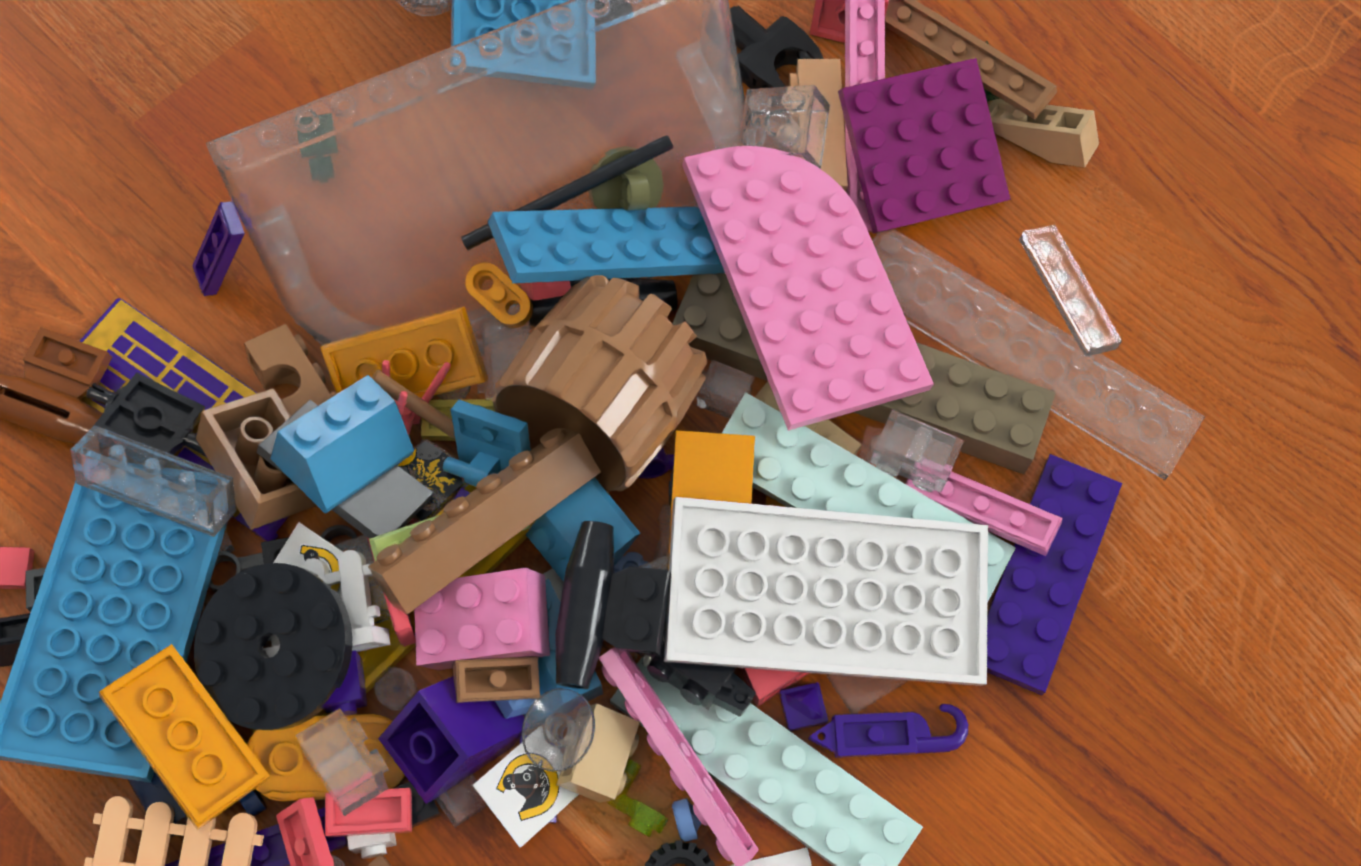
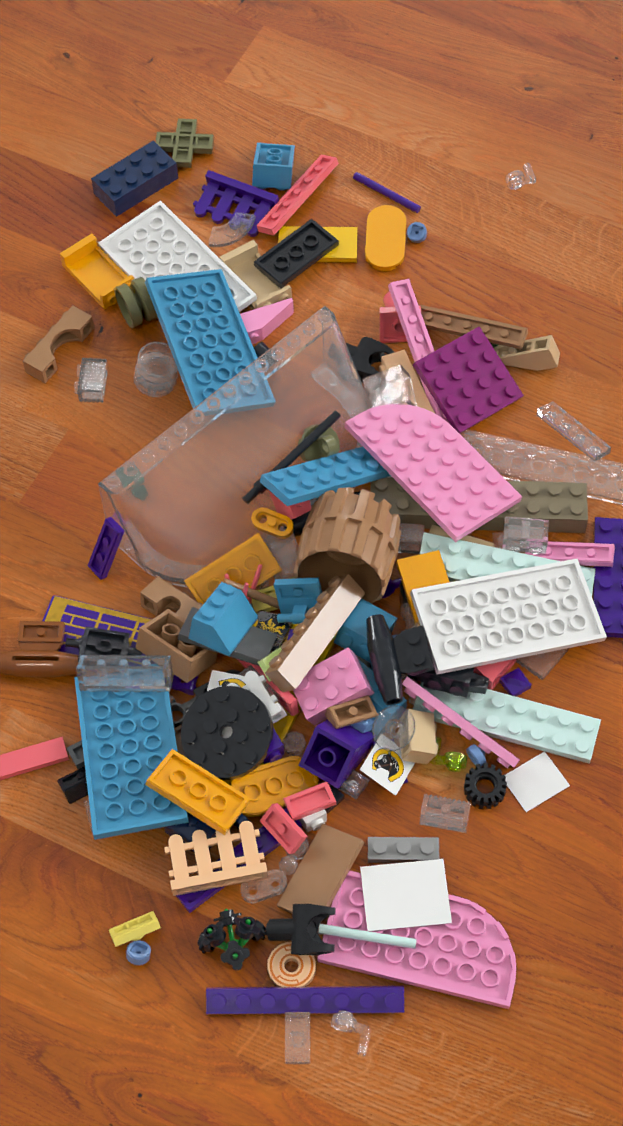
camera: 15 degrees left, 10 degrees down
clear brick [296,708,388,816] -> none
dark purple plate [808,704,969,758] -> none

